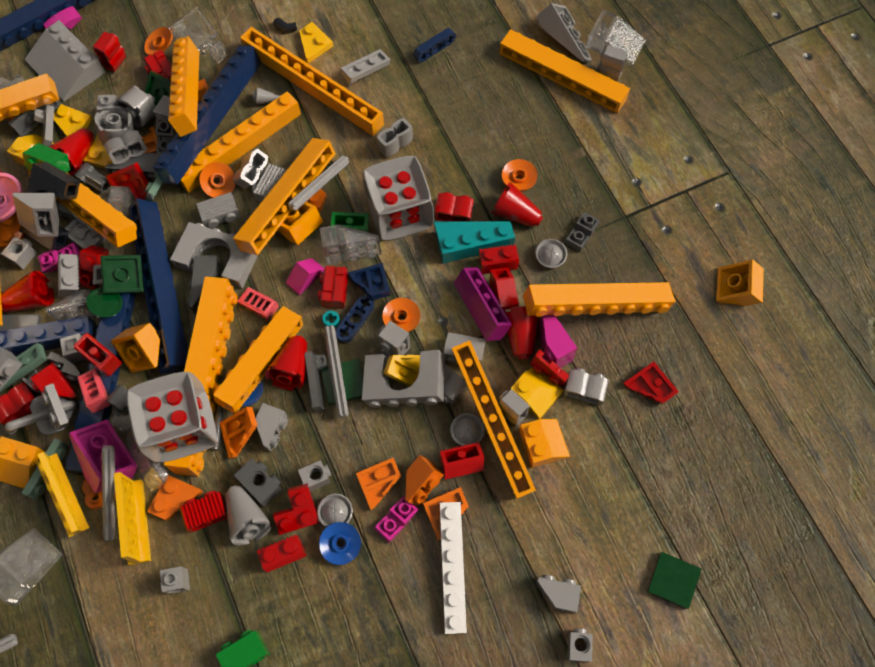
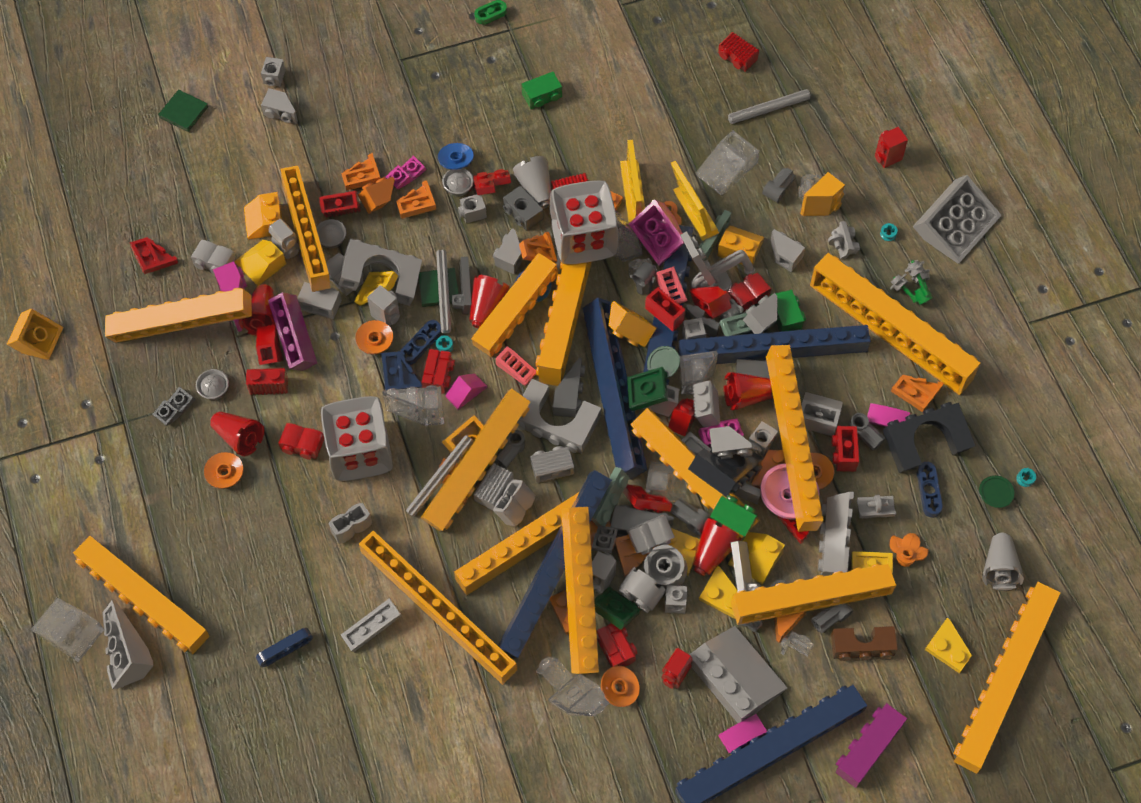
camera: 175 degrees left, 5 degrees down
light grey axle [102,445,115,540] -> none
light grey brick [160,566,190,594] -> none
orange dish [199,162,236,198] -> none
light grey cone [253,87,281,105] -> none
red brick [257,534,307,572] -> none
black arm [273,18,297,33] -> none
yellow wing [299,22,334,64] -> none
green brick [330,212,371,240] -> none
teal wedge [434,221,515,264] -> none
white plate [439,502,467,634] -> none
red wing [529,349,569,386] -> none
light grey brick [597,45,628,82] -> none

